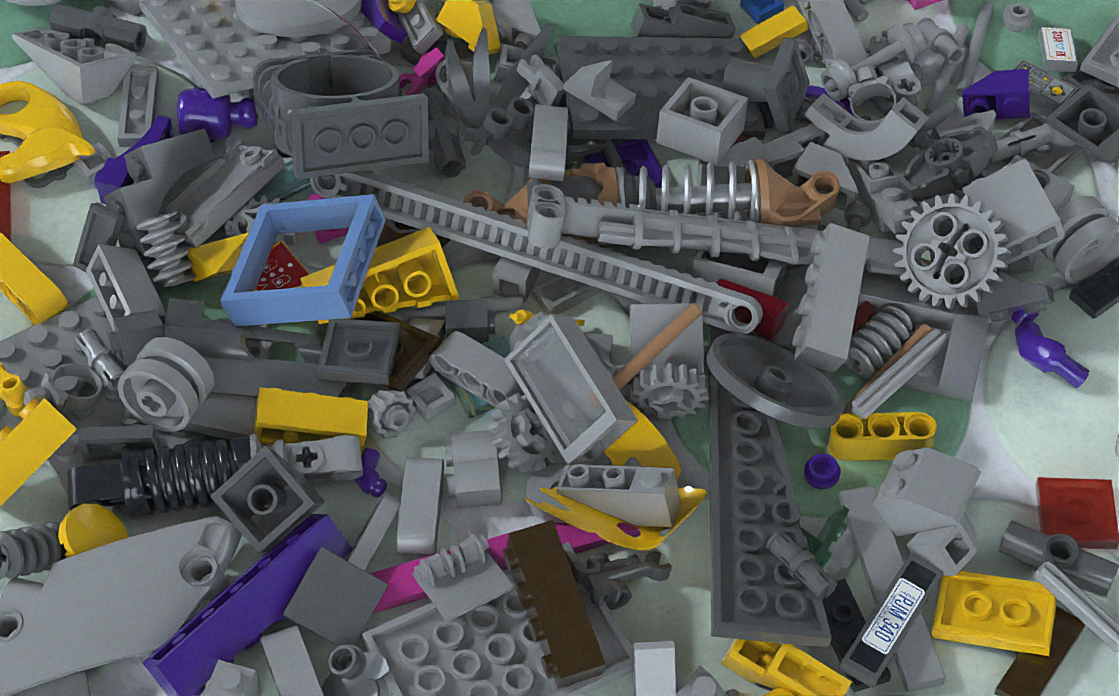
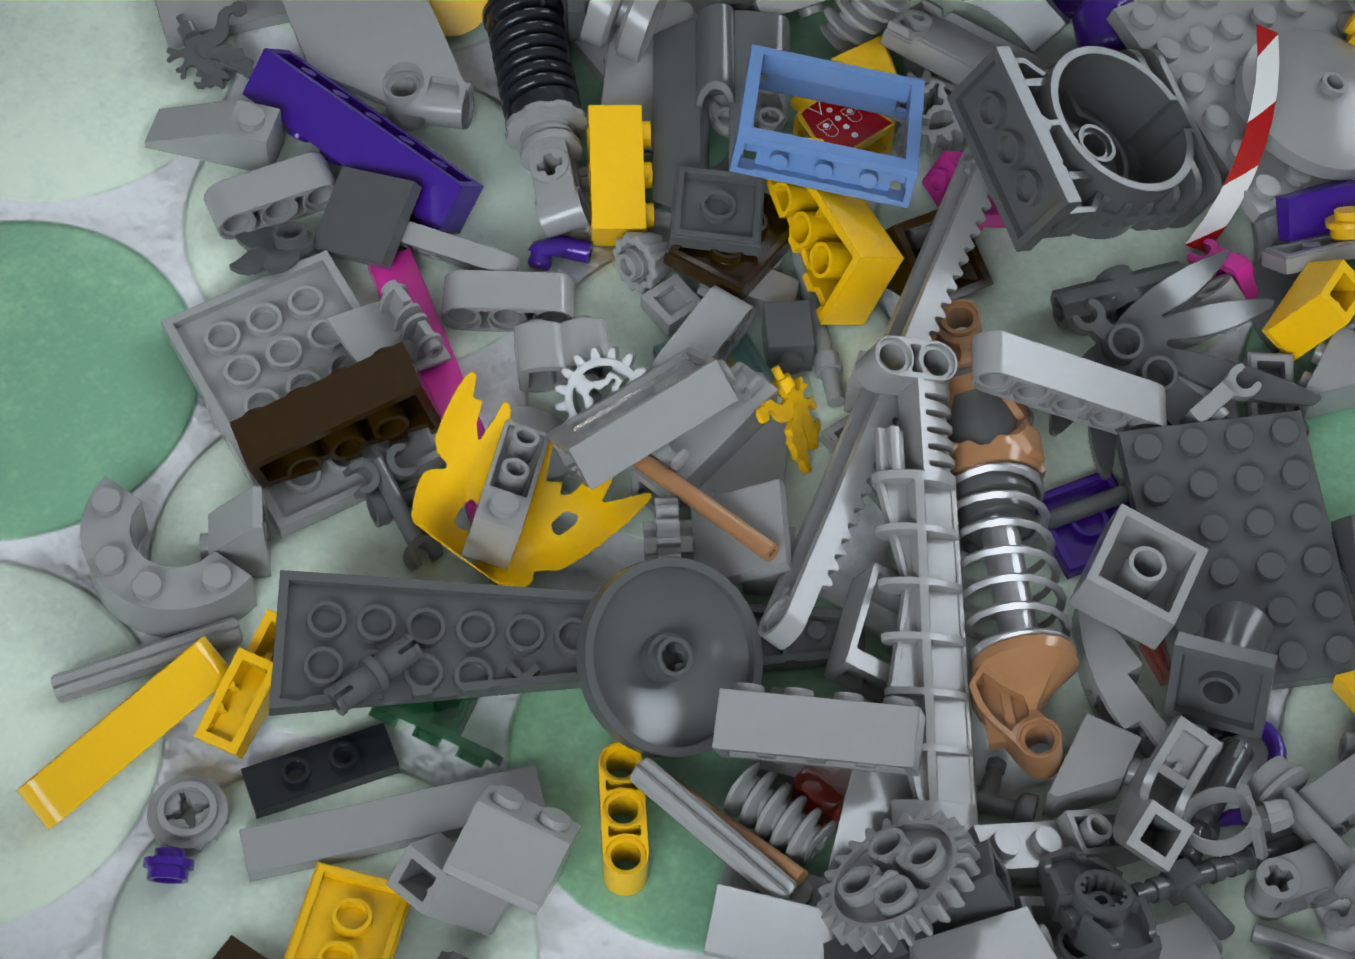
camera: 85 degrees right, 5 degrees up
dark grey slope [211,446,325,554] -> none
light grey slope [563,60,636,121] -> none
dark red slope [717,278,789,341] -> none
dark purple plate [804,454,841,489] -> none
tile [839,553,944,688] -> none

